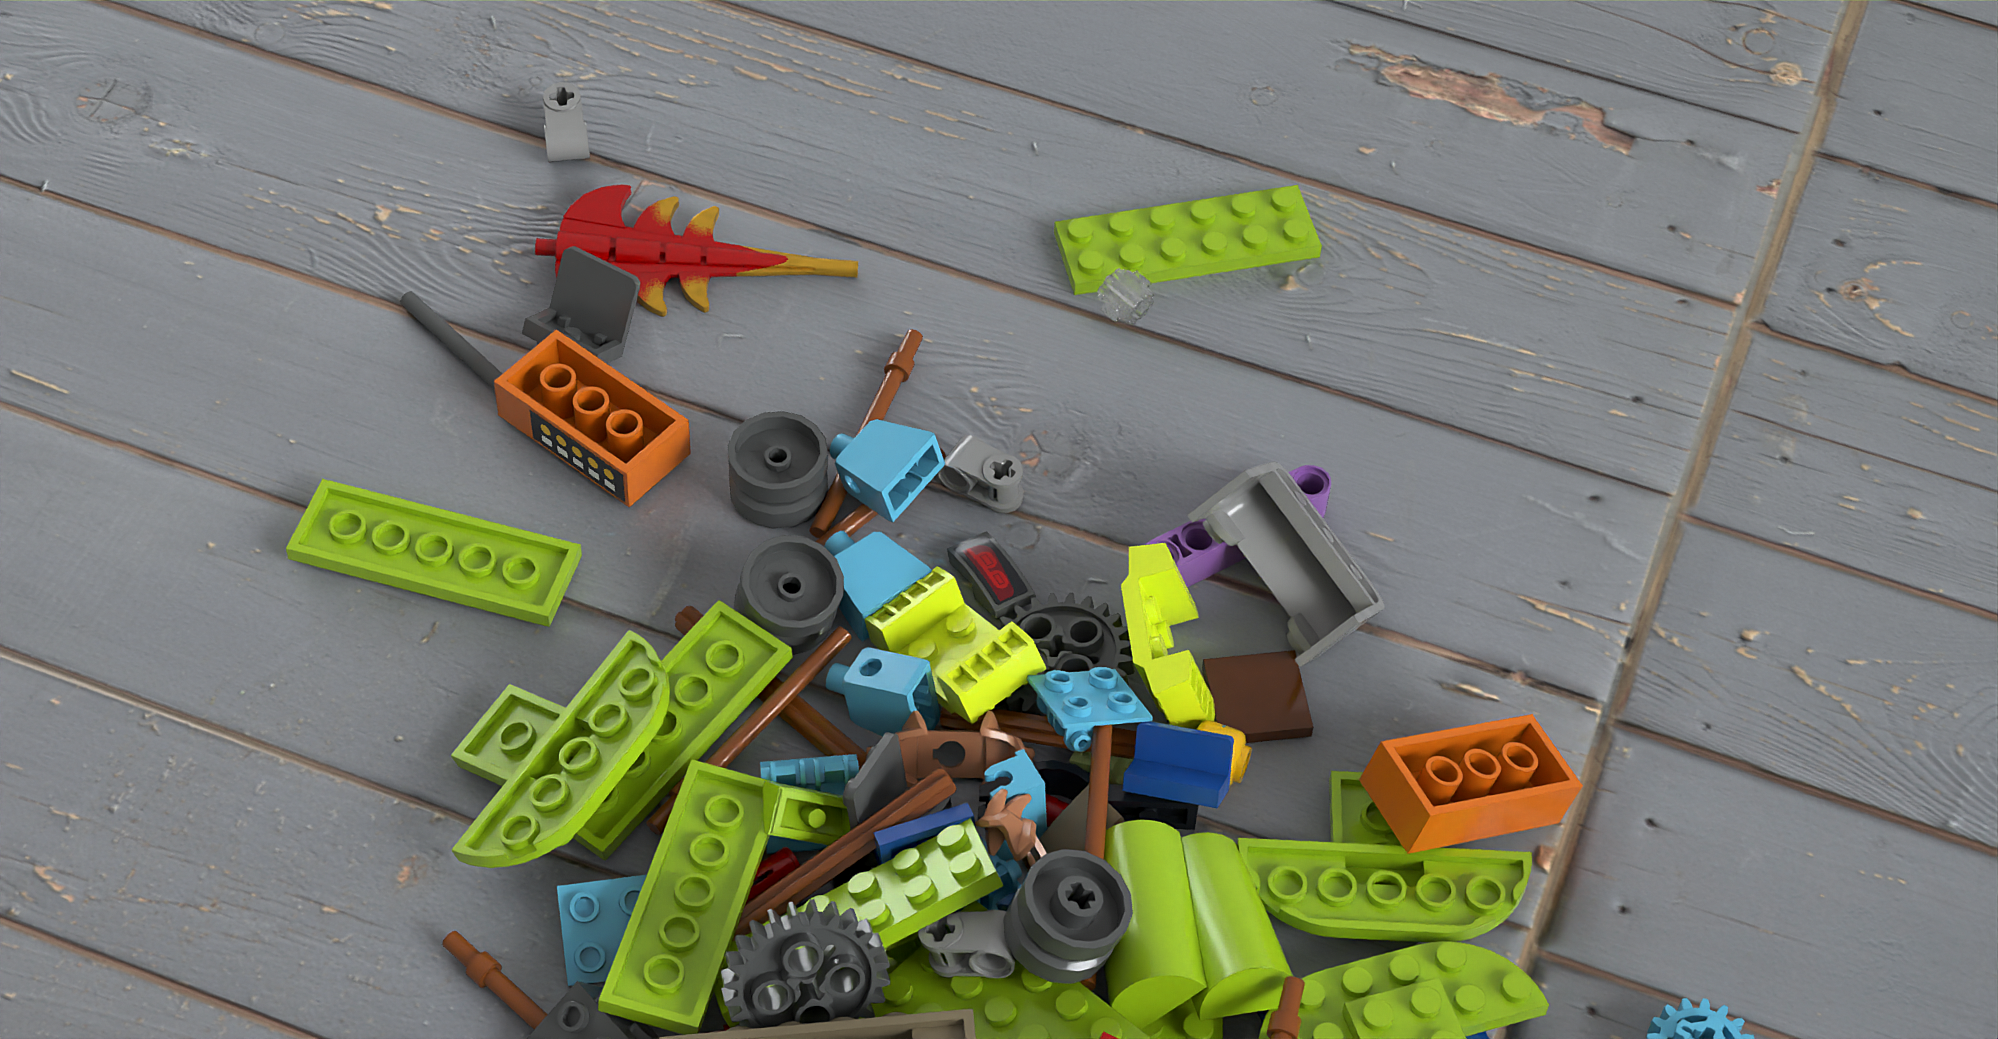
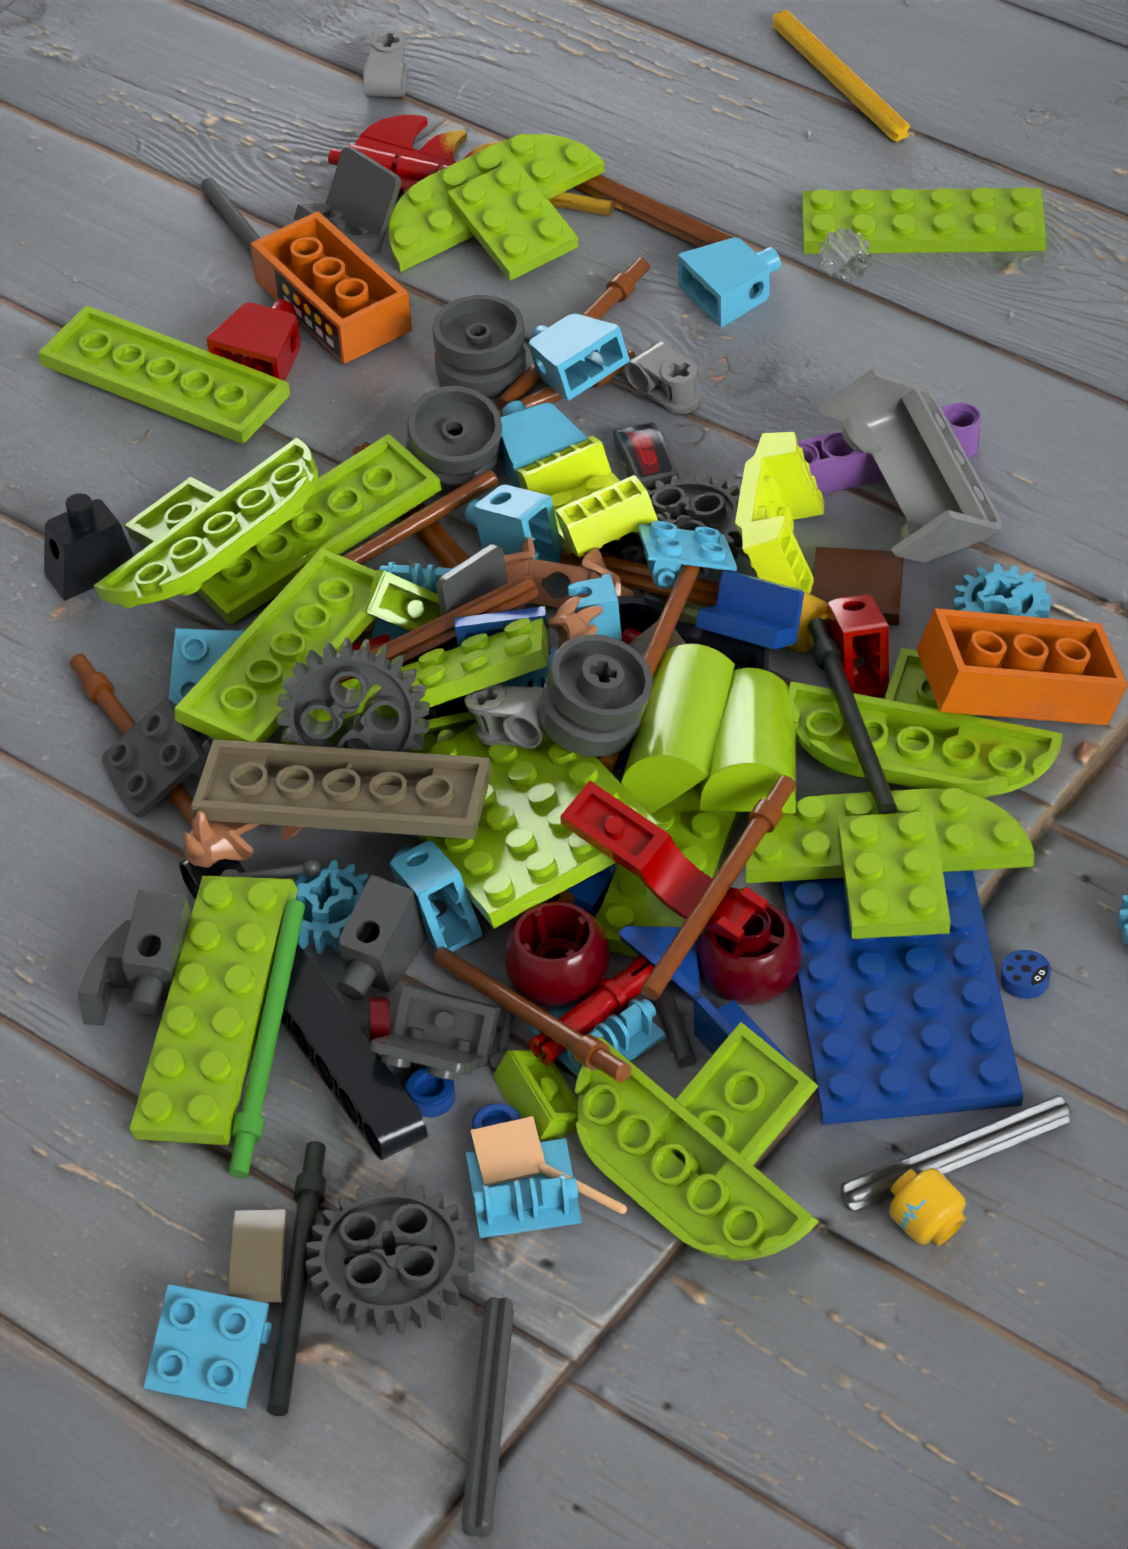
camera: 20 degrees right, 5 degrees down
none -> black torso [44,493,134,601]
none -> red torso [207,299,301,381]
none -> lime plate [388,134,605,281]
none -> dark orange axle [573,174,734,247]
none -> medium azure torso [678,237,781,327]
none -> yellow axle [772,9,910,142]
none -> pearl dark grey bar [808,618,897,814]
none -> red torso [827,595,889,698]
none -> medium azure gear [953,564,1051,618]

